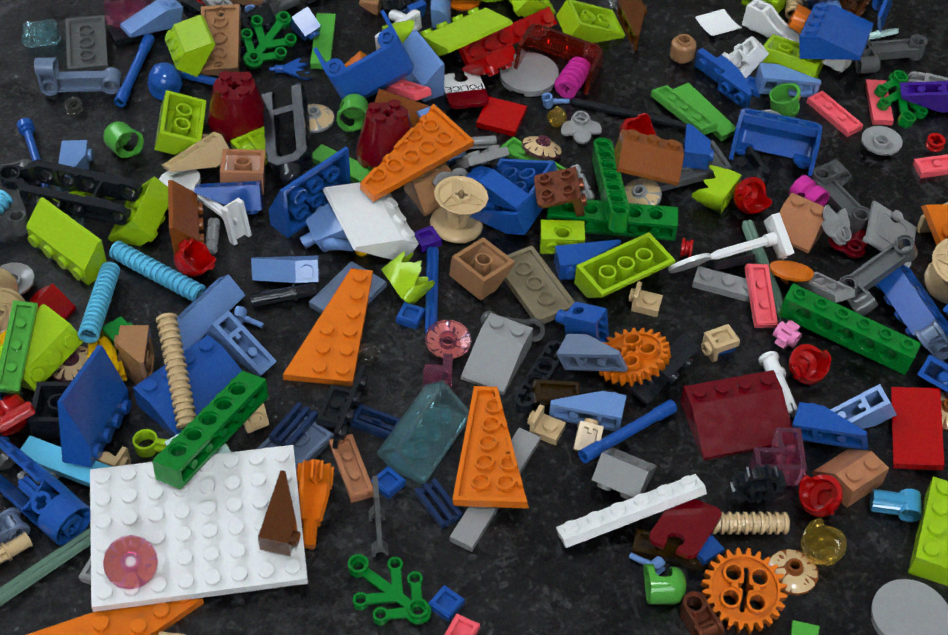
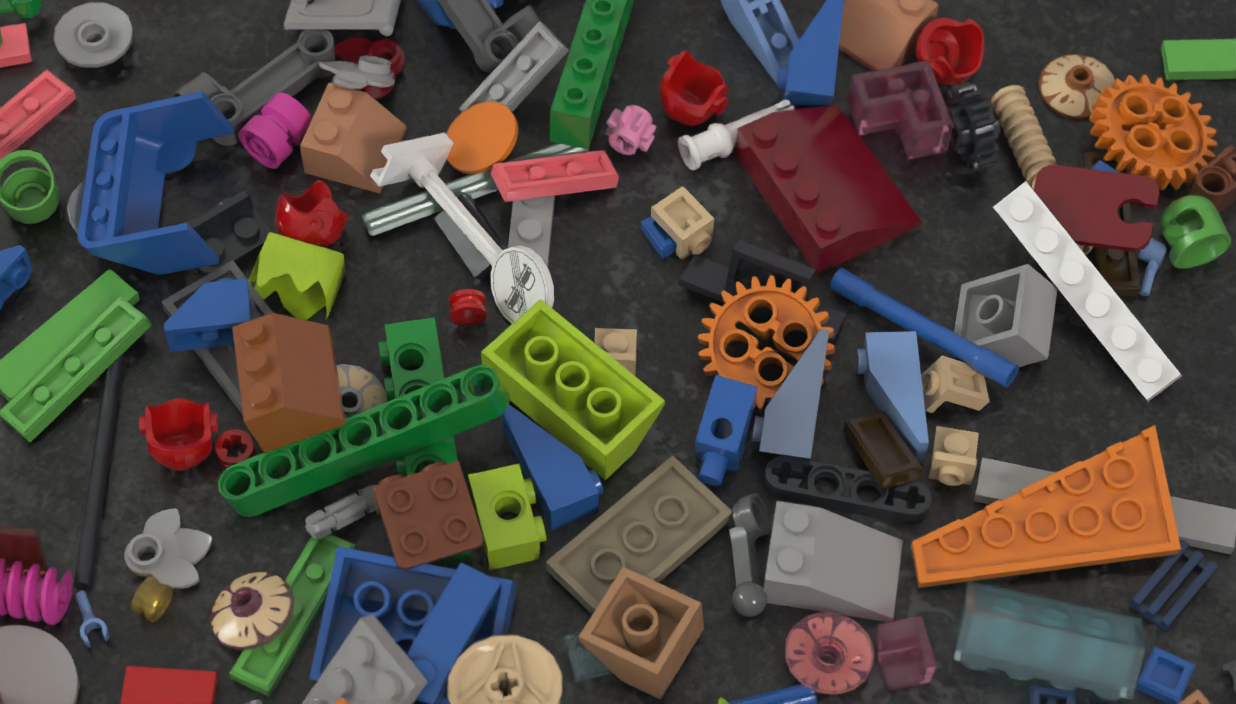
camera: 105 degrees left, 10 degrees up
clear yellow cap [801,518,847,566] -> none

